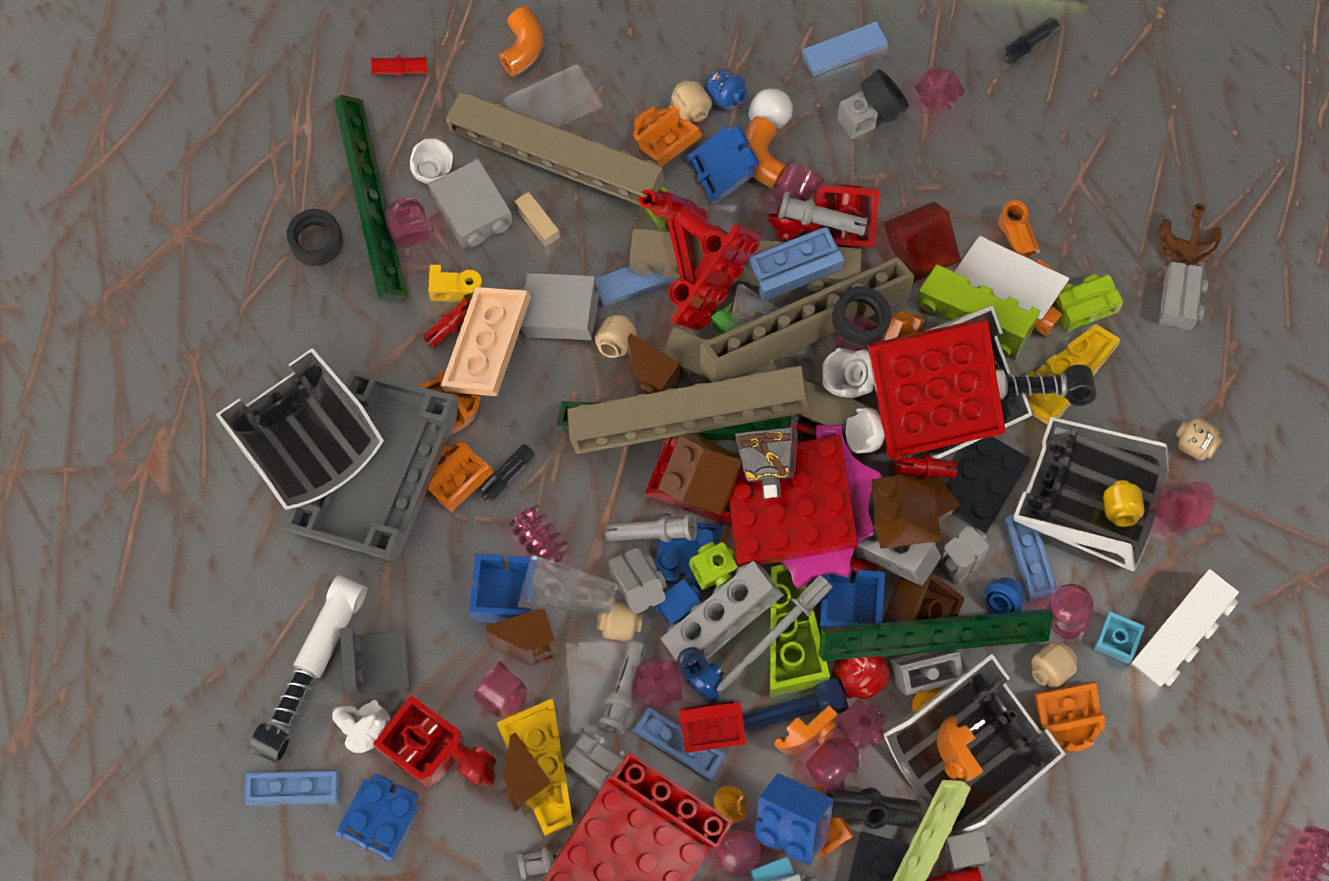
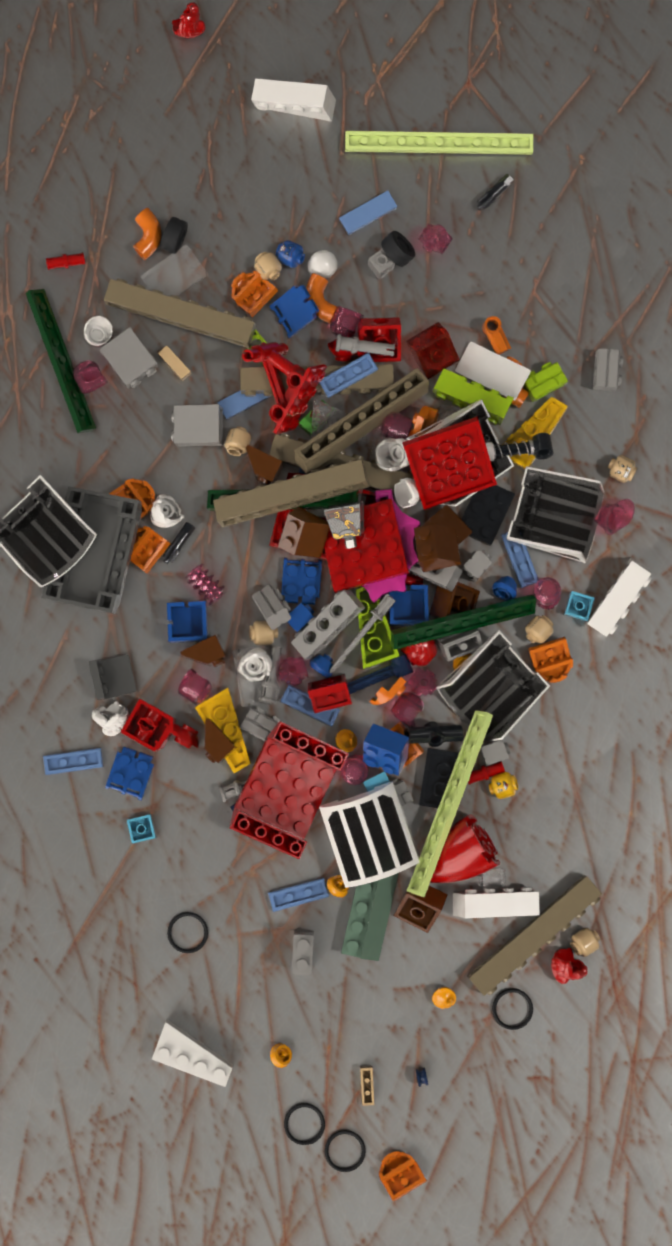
camera: 10 degrees left, 15 degrees up
piece [248,575,367,763] -> none
black tyre [286,209,343,266] -> none
red pin [422,298,470,349] -> none
yellow leg [428,265,483,302] -> none
light nougat plate [441,287,531,396] -> none
clear wing [517,555,618,614] -> none
light grey pin [606,514,697,542] -> none
dark blue bush [677,647,708,678] -> none
lime brick [688,542,738,591] -> none
medium blue tile [759,251,845,302] -> none
black tyre [832,286,891,345] -> none
red pin [895,455,957,479] -> none
orange slope [937,715,984,782] -> none
yellow head [1103,480,1144,527] -> none
reddish brown helmet [1158,203,1222,266] -> none
none -> white hair [150,494,184,528]
none -> black tyre [161,217,188,254]
none -> white hair [237,648,272,682]

